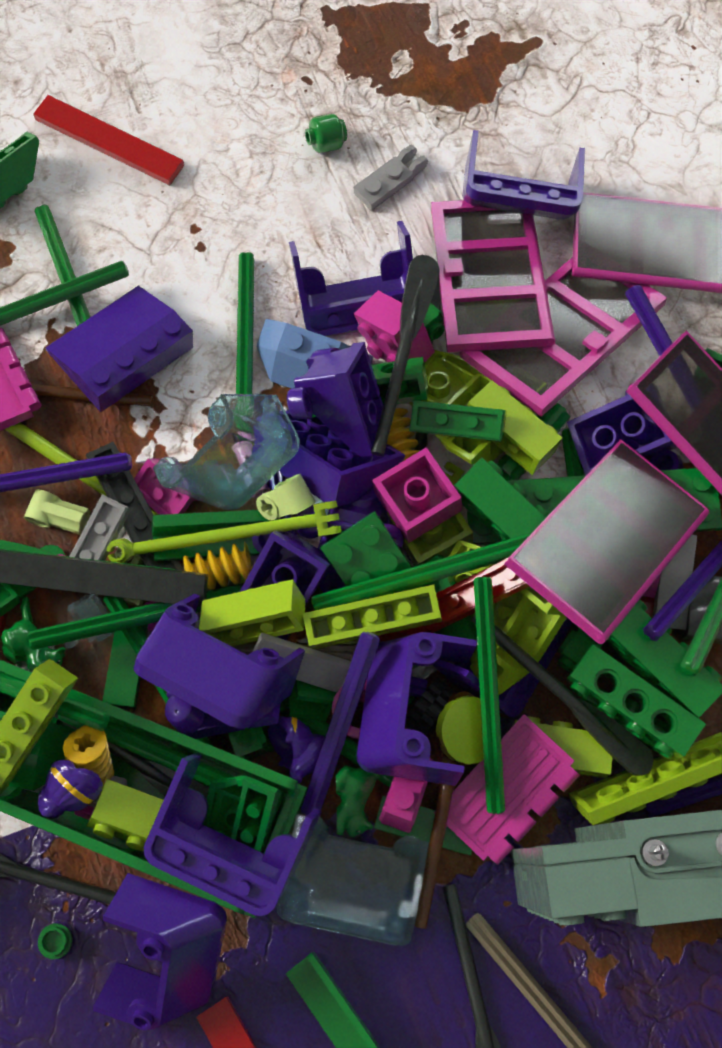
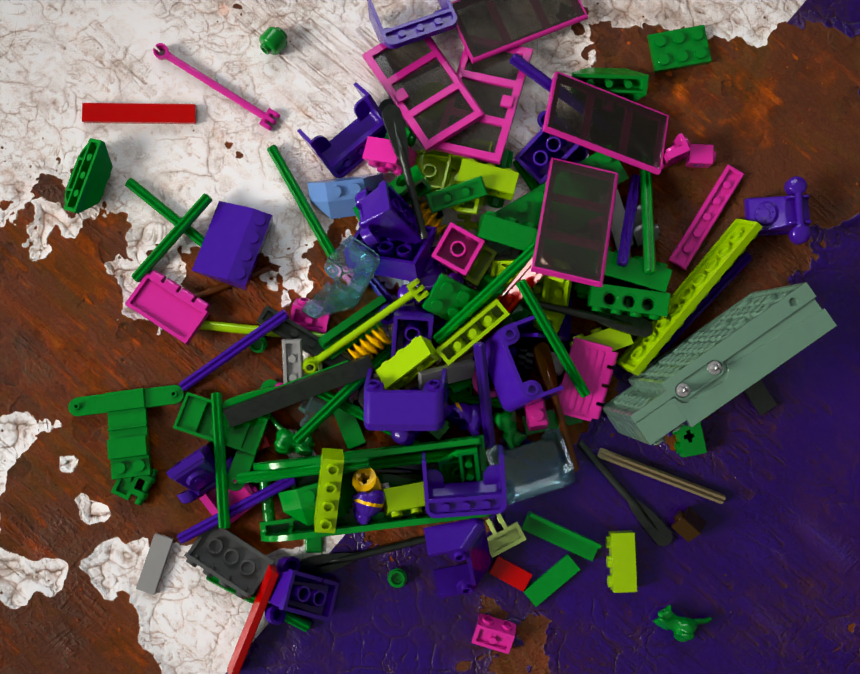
camera: 25 degrees left, 15 degrees up
yellowish green piece [24,489,90,535] -> none
yellowish green piece [256,474,316,520] -> none
light grey hinge [353,144,429,211] -> none
lime tile [436,696,484,765] -> none
none -> dark pink hinge [153,43,281,131]
none -> green plate [249,336,268,353]
none -> yellowish green hinge [486,513,527,558]
none -> green brick [672,422,707,457]

